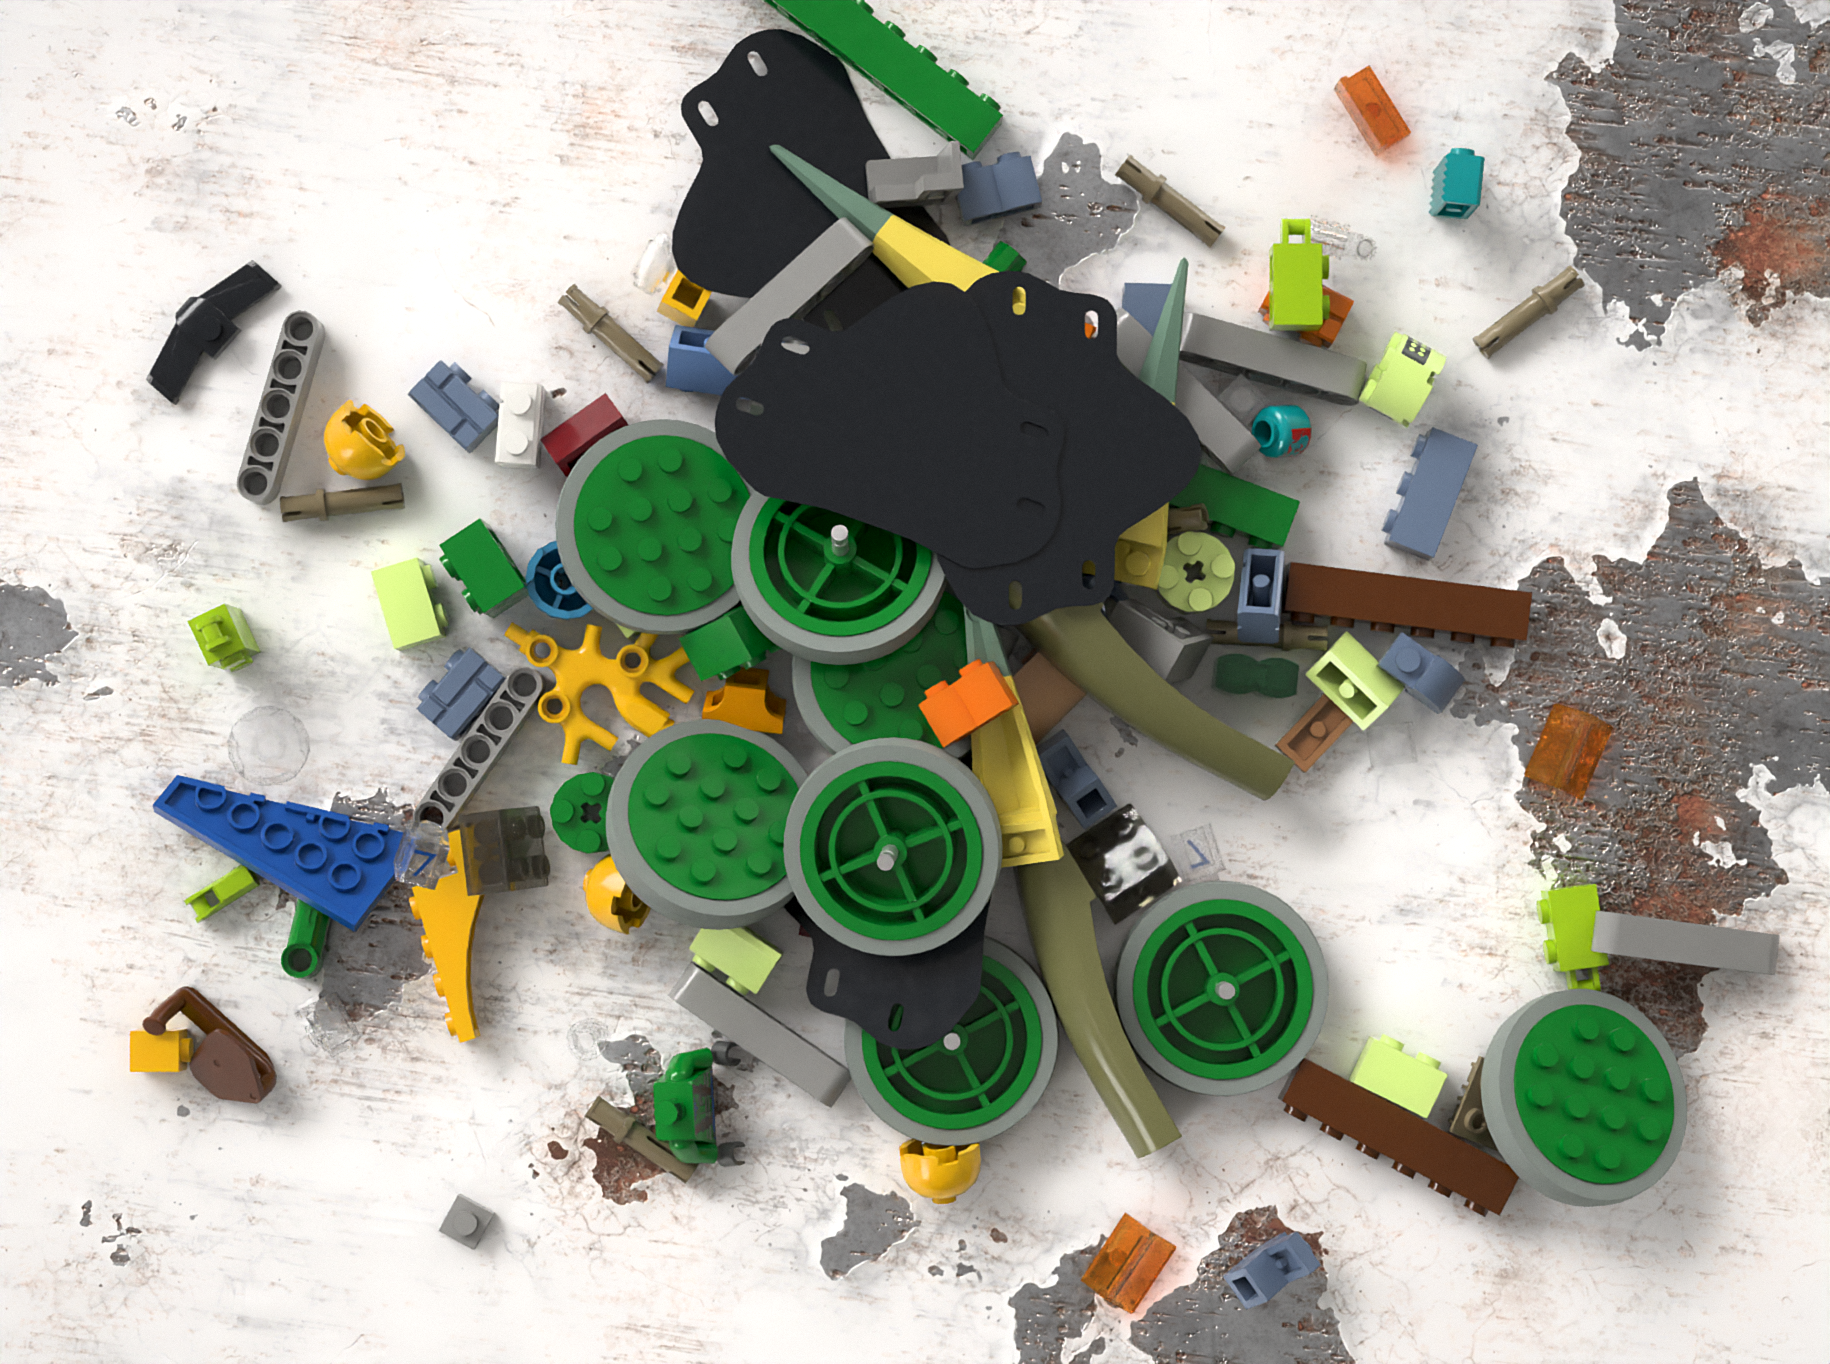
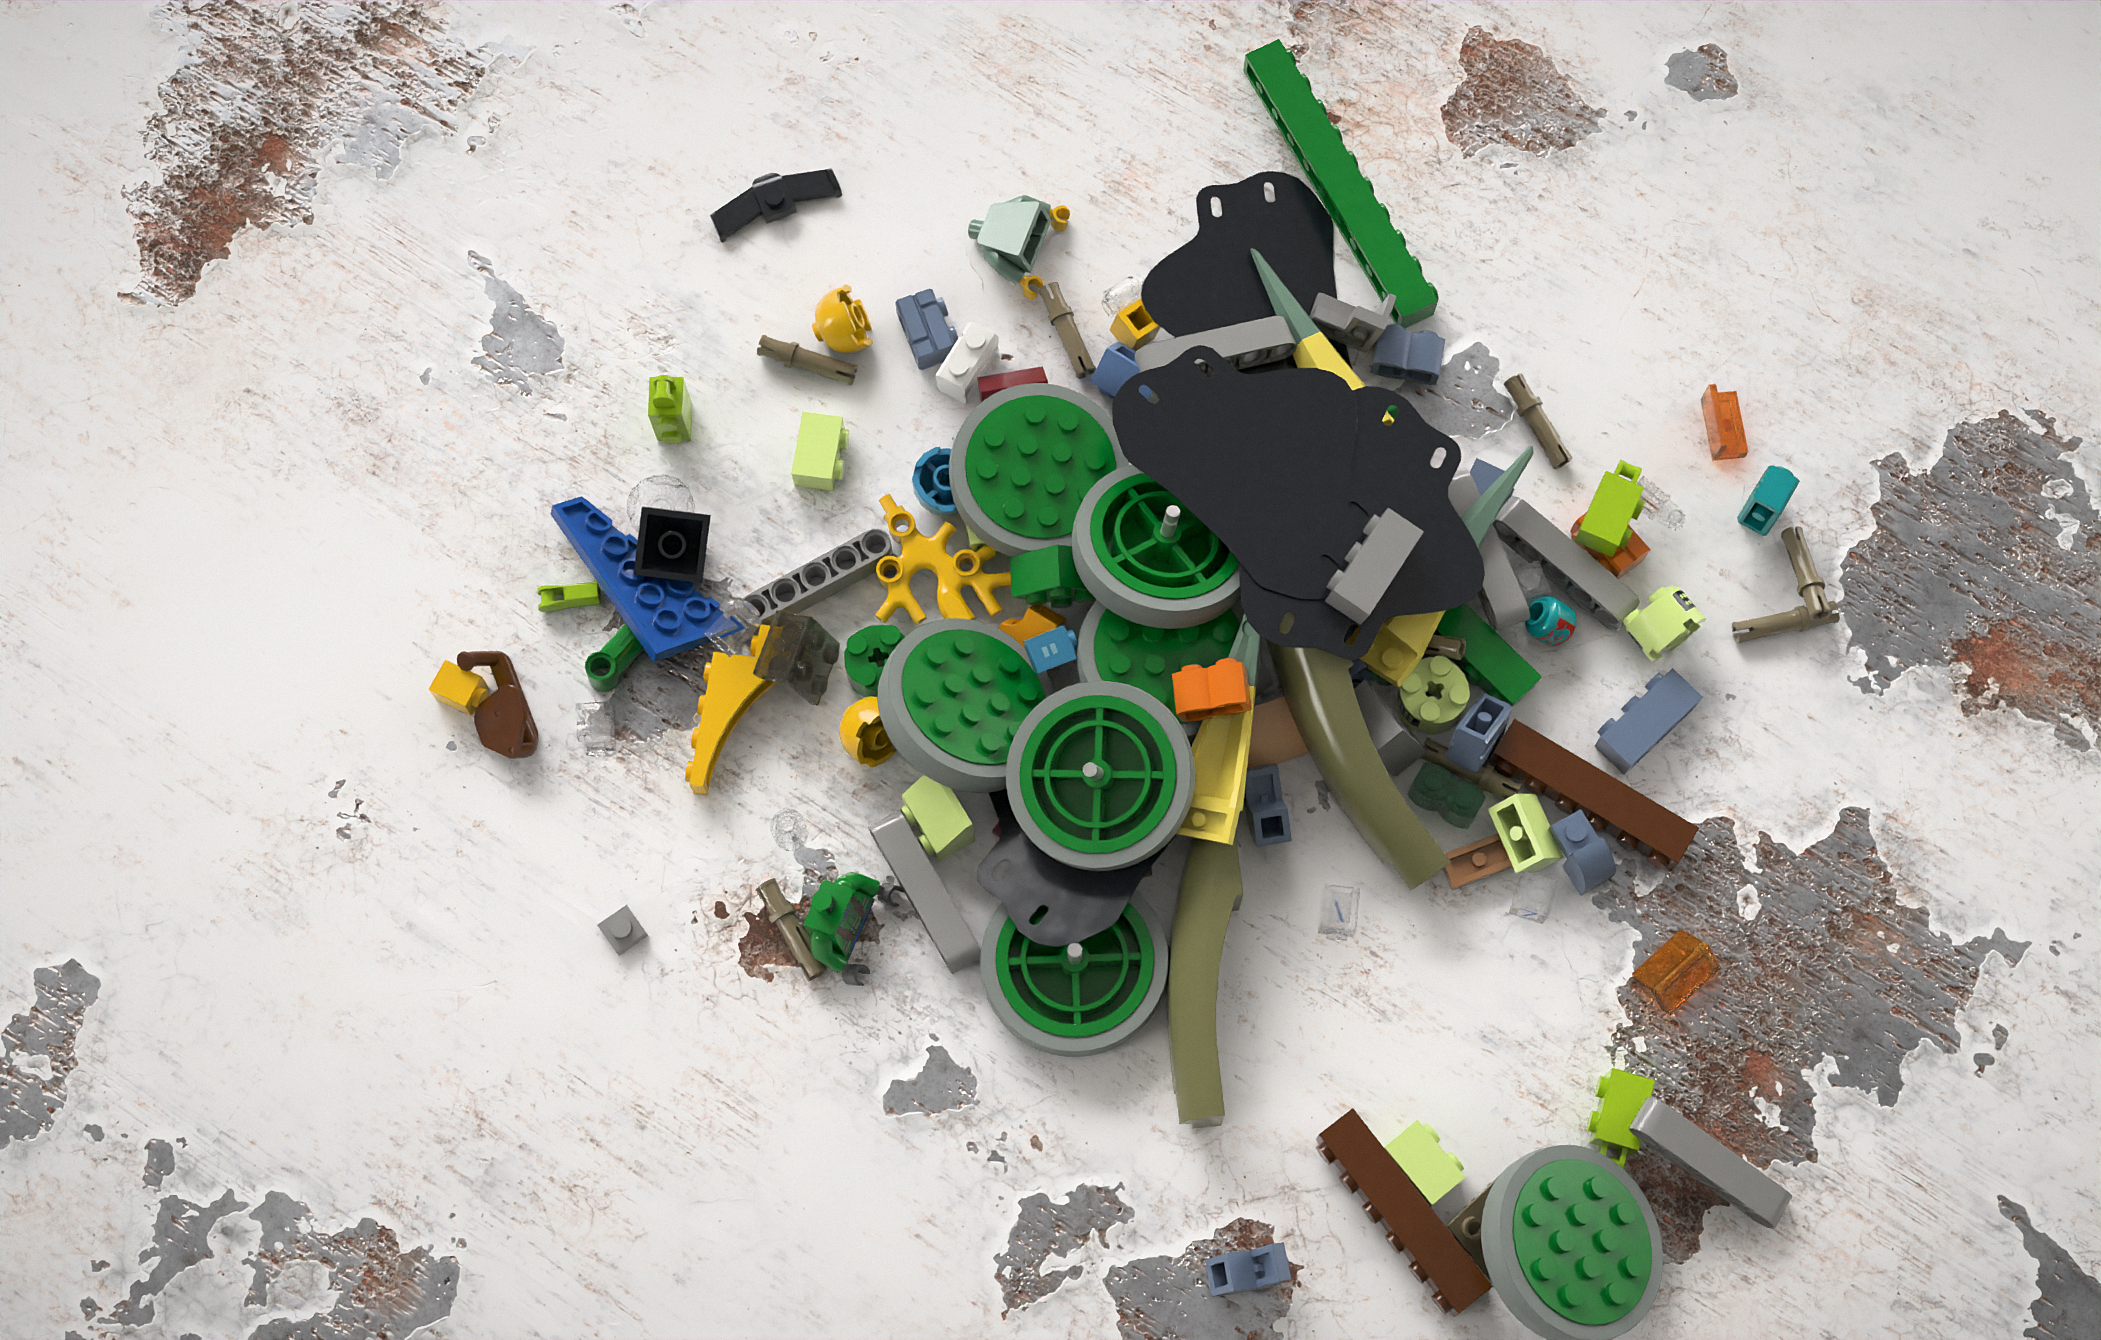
camera: 25 degrees right, 15 degrees down
light grey beam [236,310,325,505] -> none
sand blue brick [416,647,507,741] -> none
green brick [439,518,529,619] -> none
yellow cylinder [899,1139,981,1204] -> none
clear smoke bracket [1066,804,1182,925] -> none
clear orange panel [1081,1212,1176,1314] -> none
green wheel [1113,881,1329,1096] -> none
none -> black slope [634,506,711,583]
none -> torso [968,195,1070,300]
none -> dark azure brick [1022,625,1078,674]
none -> light grey brick [1325,508,1424,625]
none -> dark tan pin [1781,526,1832,621]

